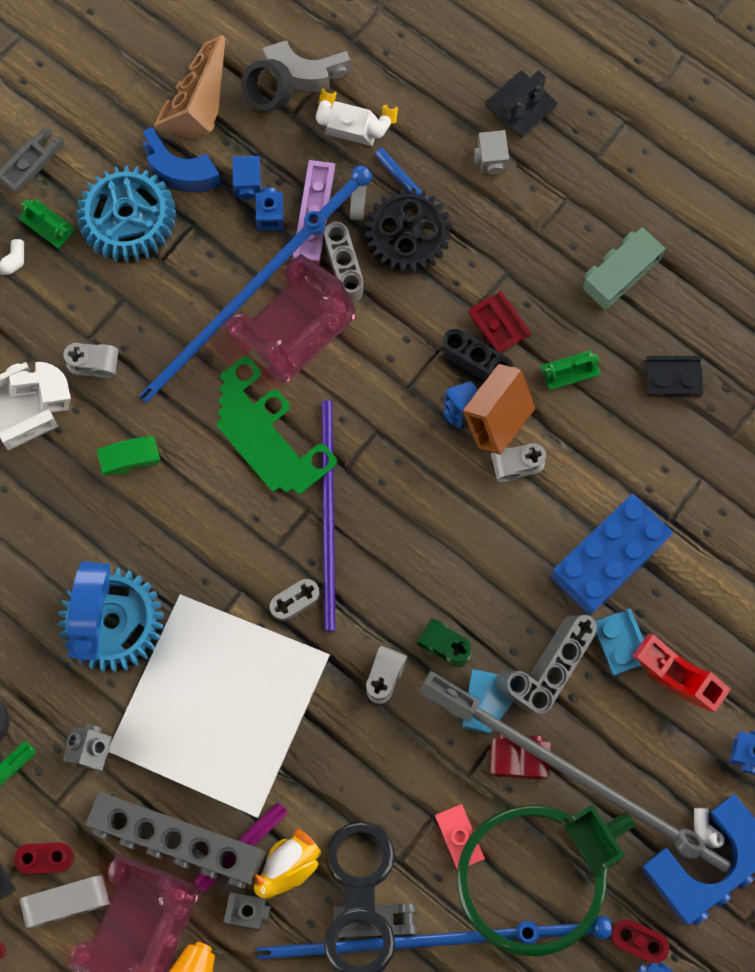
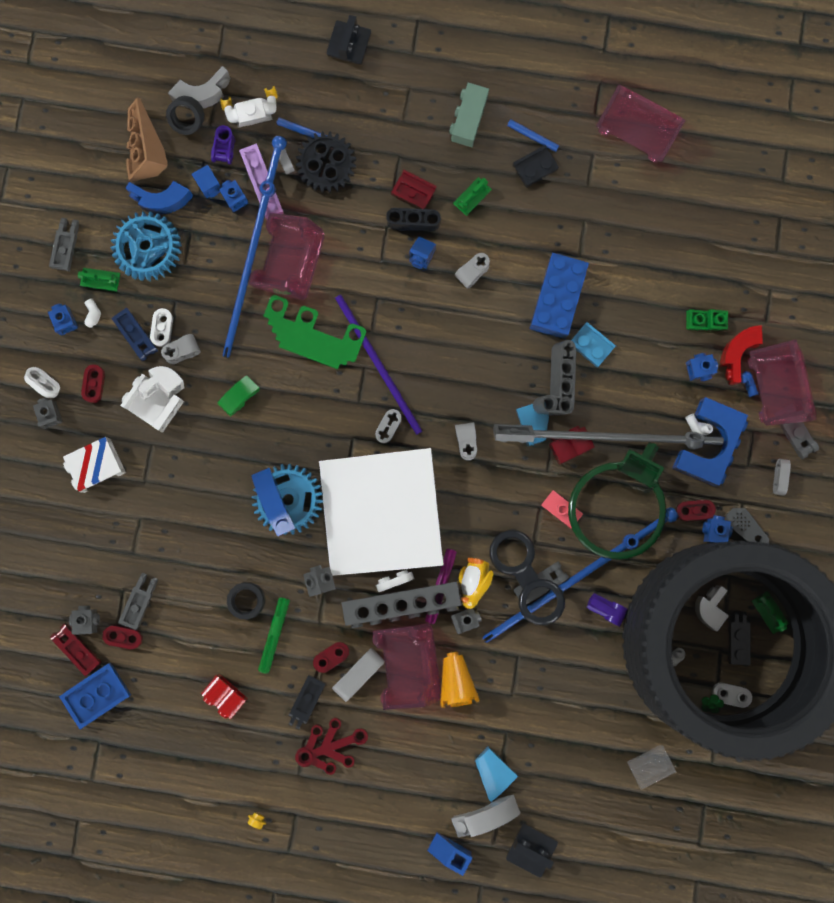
camera: 30 degrees left, 10 degrees up
light grey beam [324,222,363,303] -> none
dark green piece [416,618,472,667] -> none
dark orange brick [463,364,535,455] -> none
light grey brick [474,130,509,175] -> none
red arch [632,634,731,712] -> none
none -> dark blue plate [111,307,158,362]
none -> white plate [150,308,173,347]
none -> dark purple piece [211,125,235,165]
none -> white plate [376,569,415,593]
none -> blue bar [507,119,559,152]

